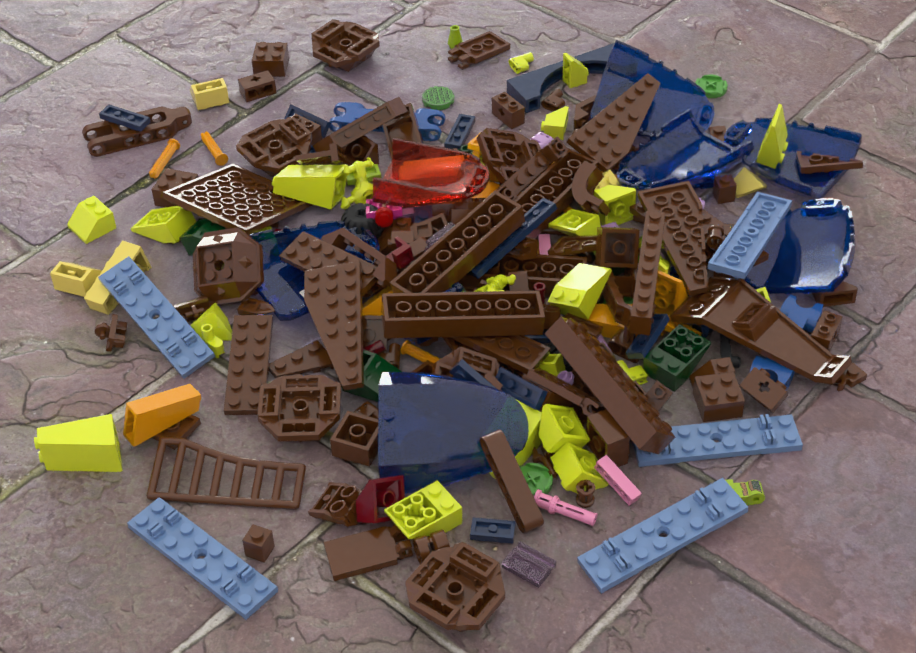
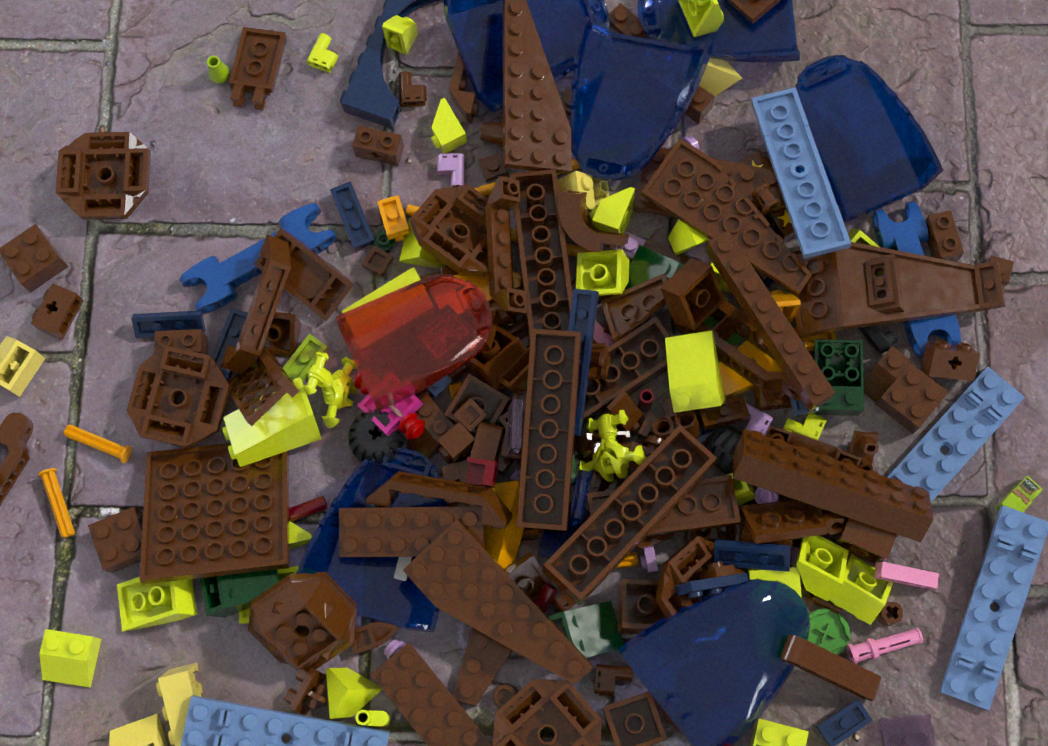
camera: 35 degrees left, 30 degrees up
tile [422,86,454,110] -> none

